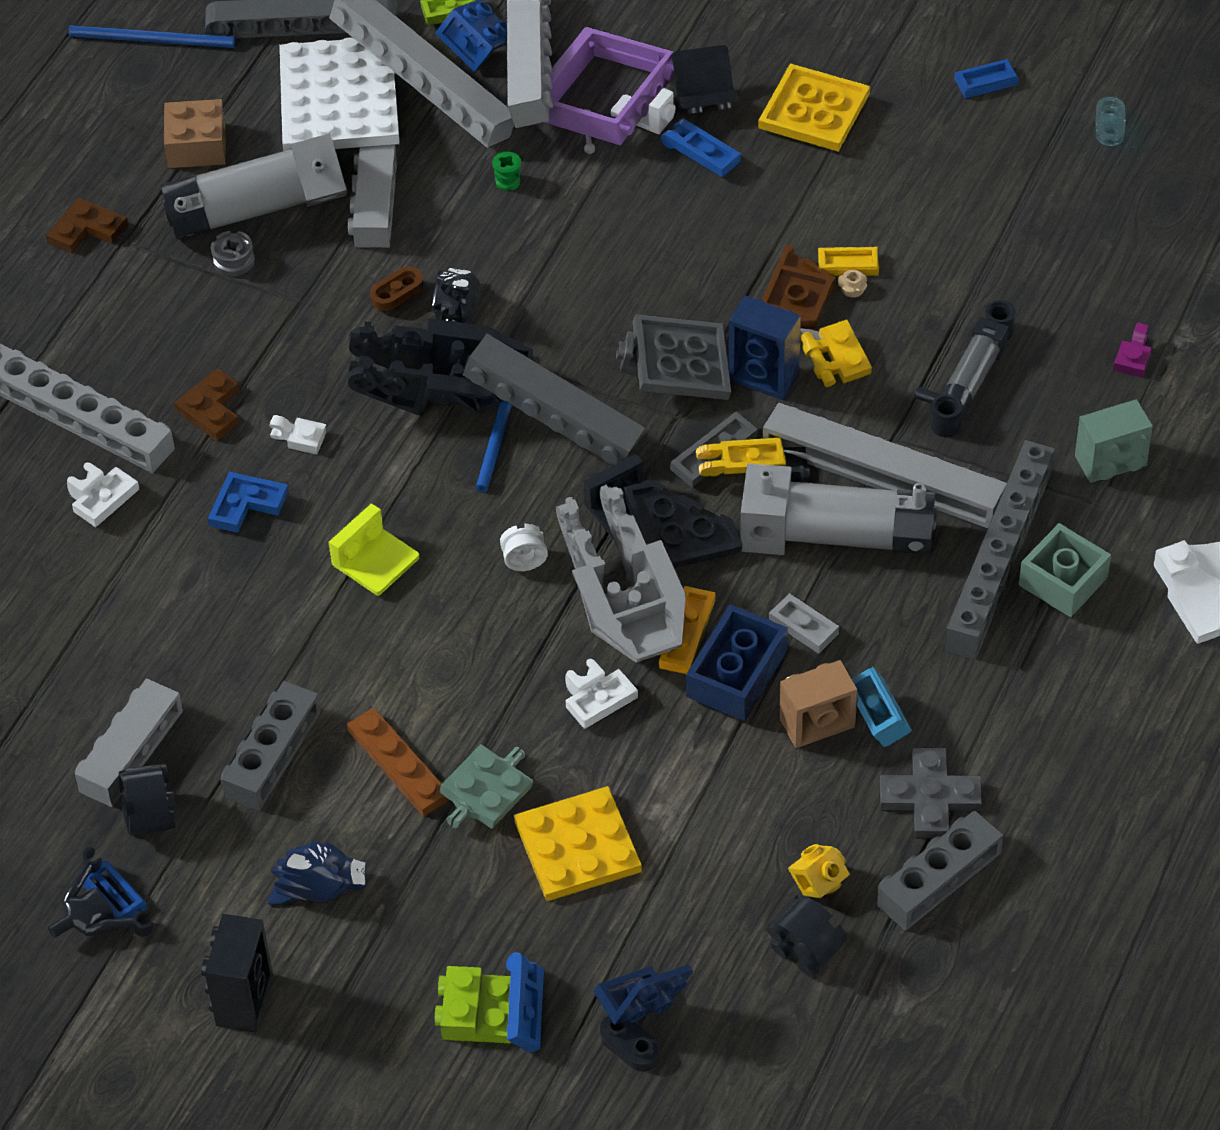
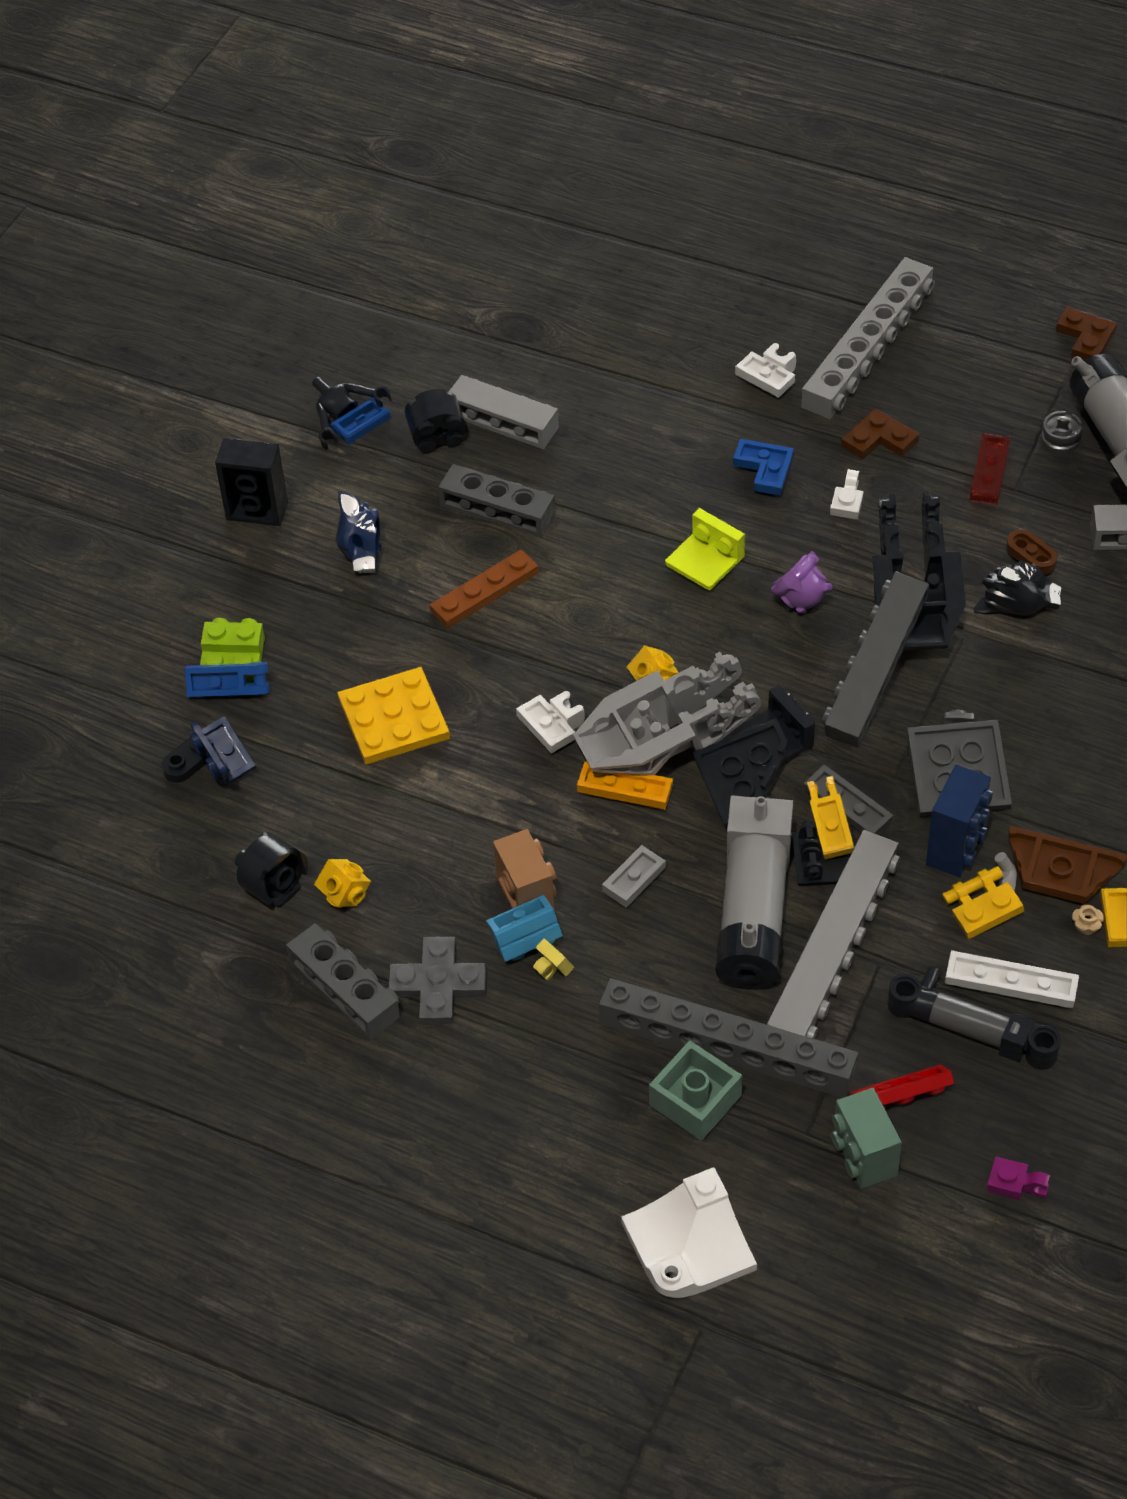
camera: 90 degrees right, 0 degrees up
sand green plate [440,744,533,829] -> none
blue piece [476,401,512,493] -> none
white wheel [500,524,548,571] -> none
dark blue brick [686,604,788,721] -> none
none -> light yellow tile [533,938,575,981]
none -> yellow brick [627,645,679,681]
none -> medium lavender helmet [771,551,832,614]
none -> red plate [849,1064,954,1105]
none -> white plate [945,950,1079,1009]
none -> clear red tile [969,433,1010,504]

